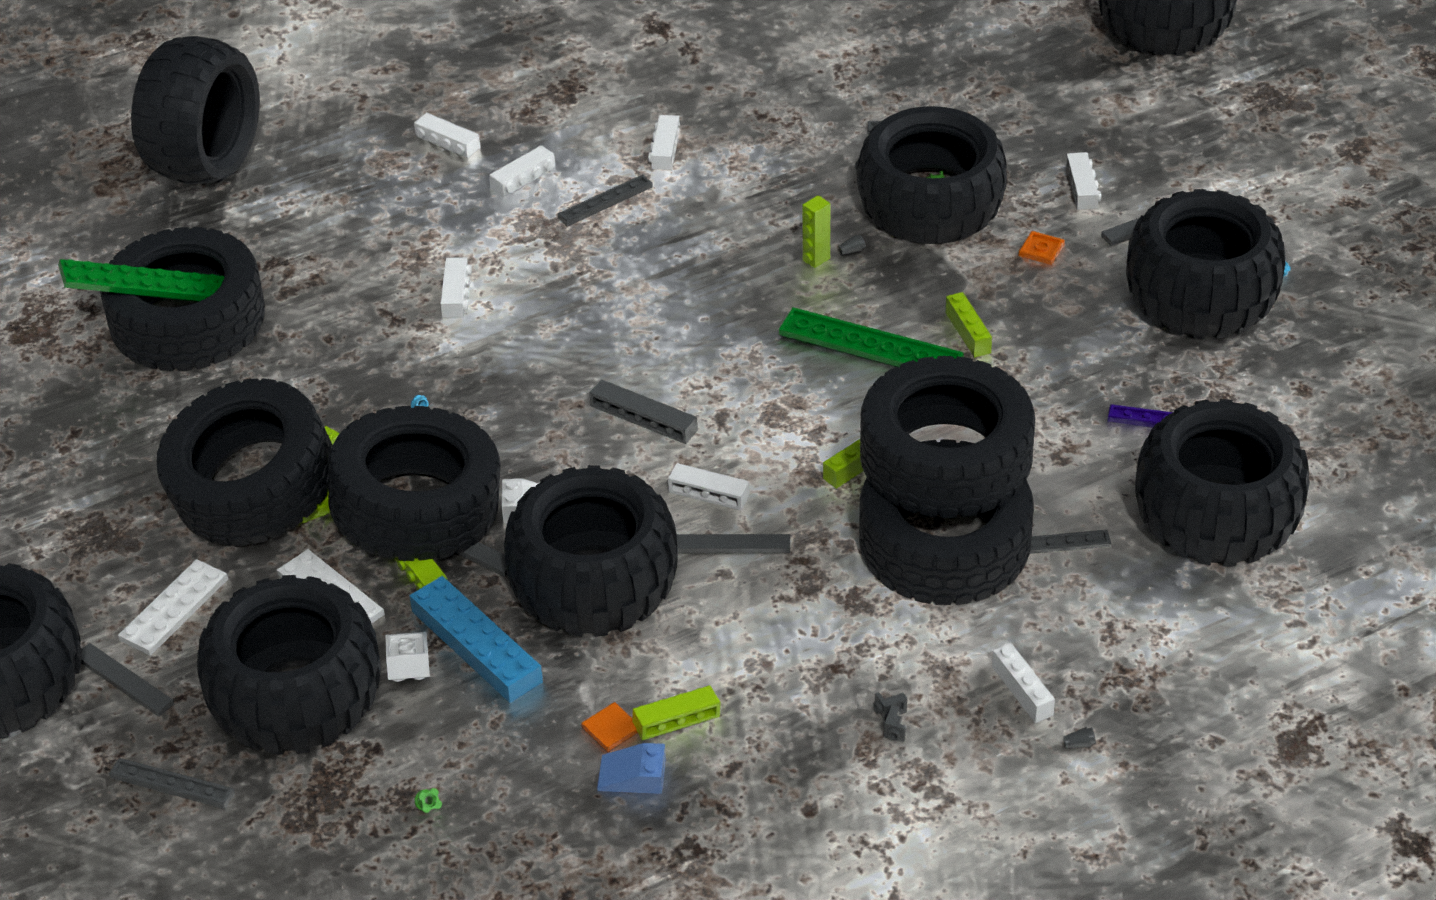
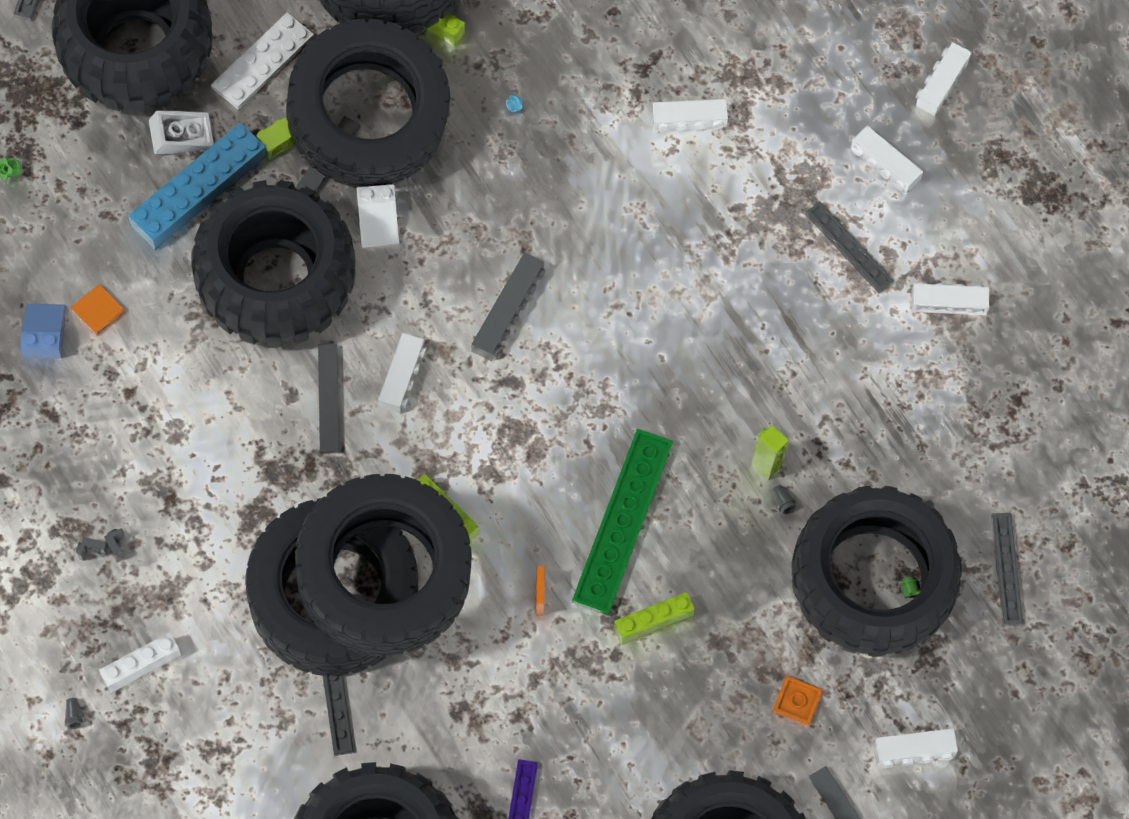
camera: 80 degrees right, 25 degrees up
lime brick [632,685,721,741] -> none

